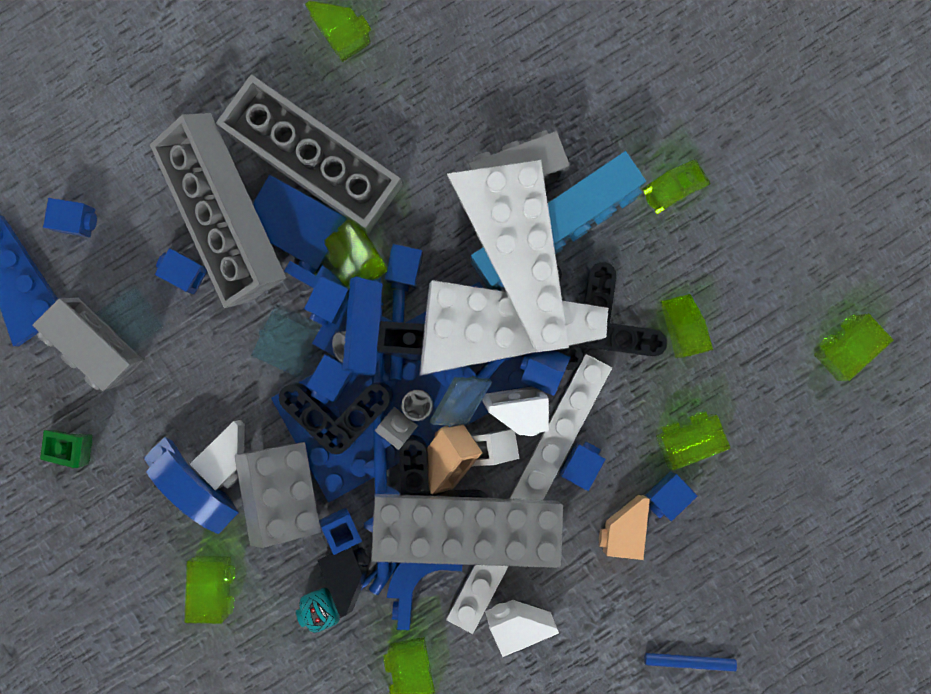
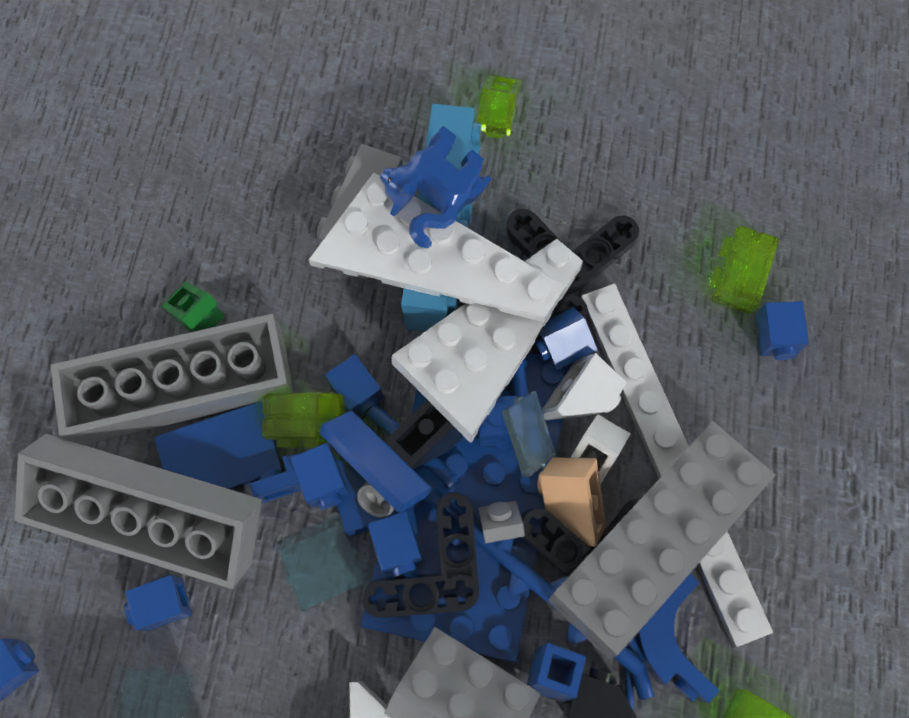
camera: 45 degrees left, 15 degrees down
clear neon green slope [305,1,371,63] -> none
light grey wheel [401,390,433,421] -> none
white slope [485,600,559,657] -> none
blue brick [559,441,606,491] -> none
light nougat slope [599,495,650,560] -> none
clear neon green slope [660,294,713,358] -> none
clear neon green brick [814,313,894,381] -> none
none -> green slope [161,281,224,332]
none -> blue animal [380,126,492,248]

